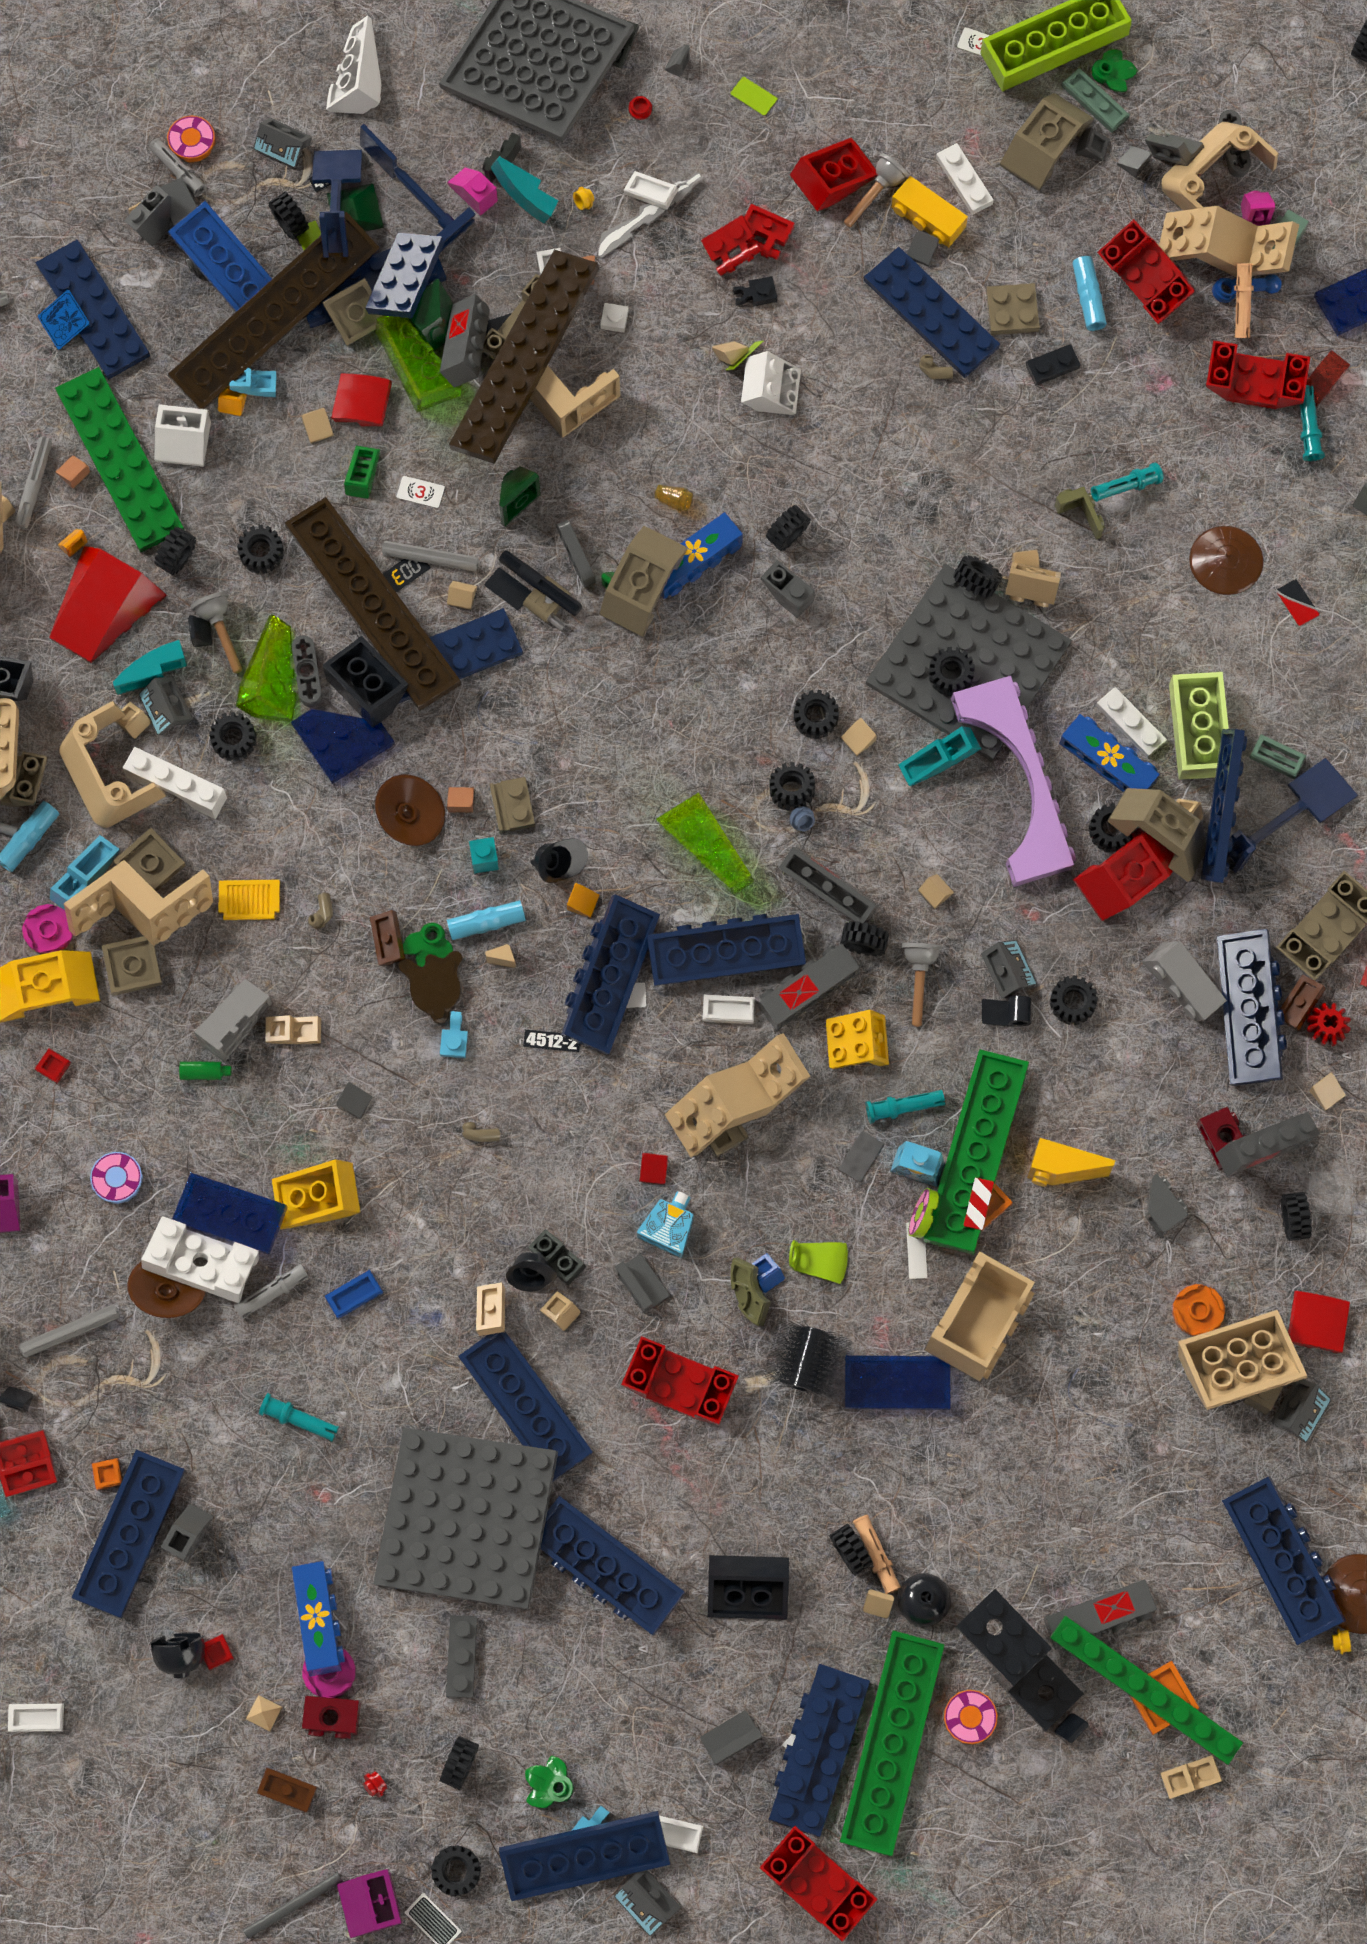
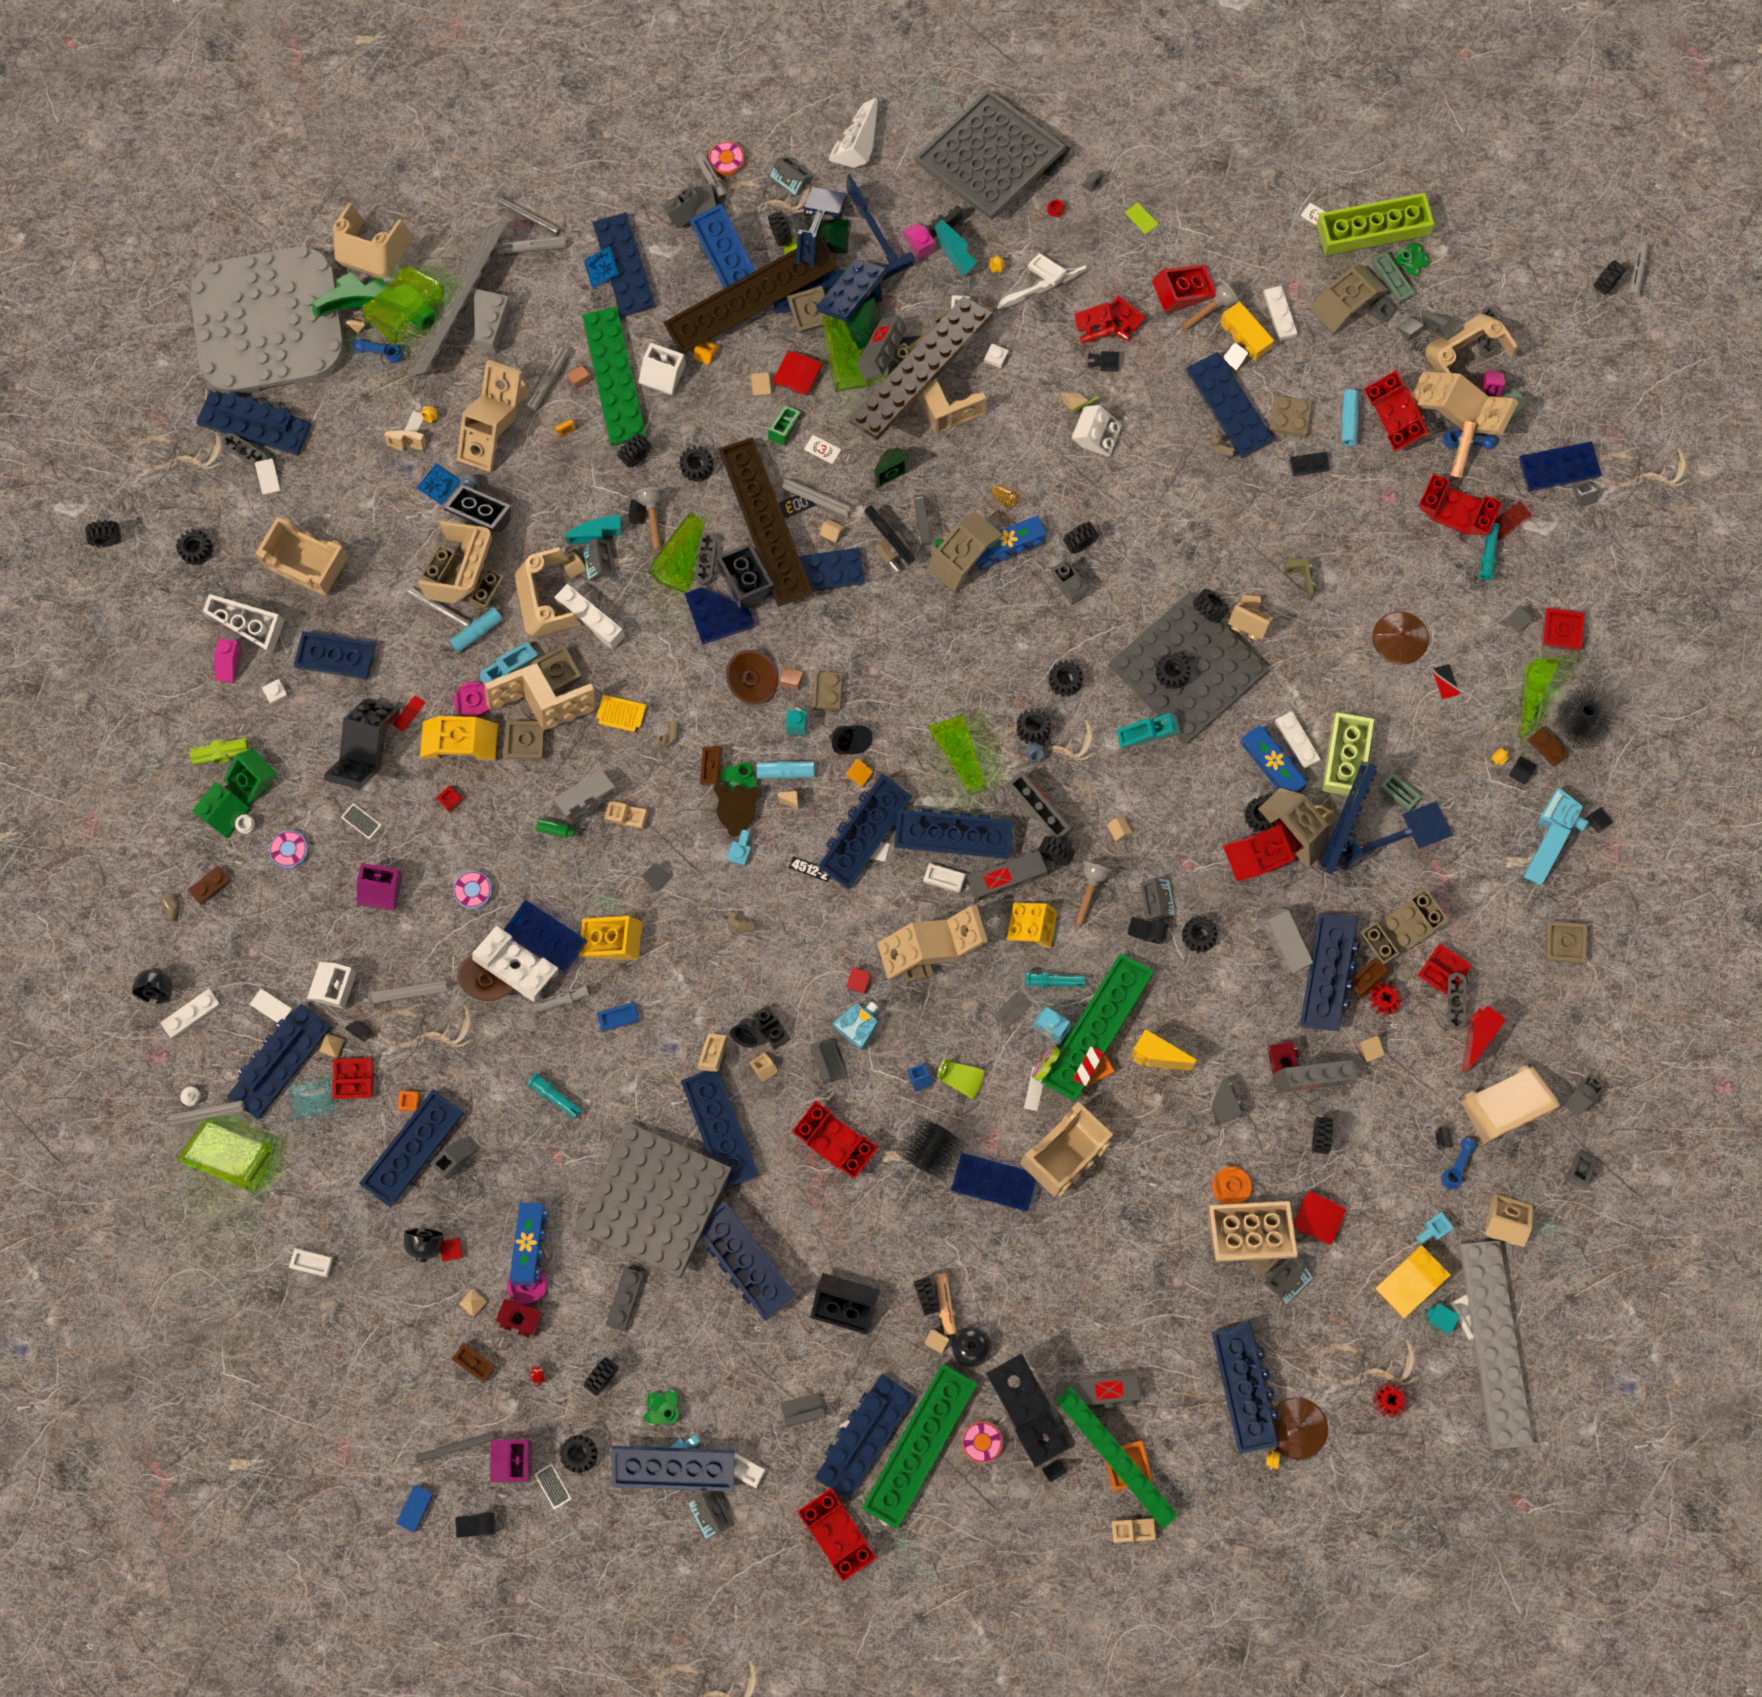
camera: 20 degrees right, 0 degrees up
red wedge [49,546,167,663] -> none
black tyre [209,712,257,761] -> none
medium azure slope [230,368,277,397] -> none
black sticker [484,567,532,610] -> none
olive tile [730,1257,771,1326] -> none
tan slope [841,718,877,756] -> none
lavender arch [951,676,1076,887] -> none
teal pin [1091,462,1164,502] -> none

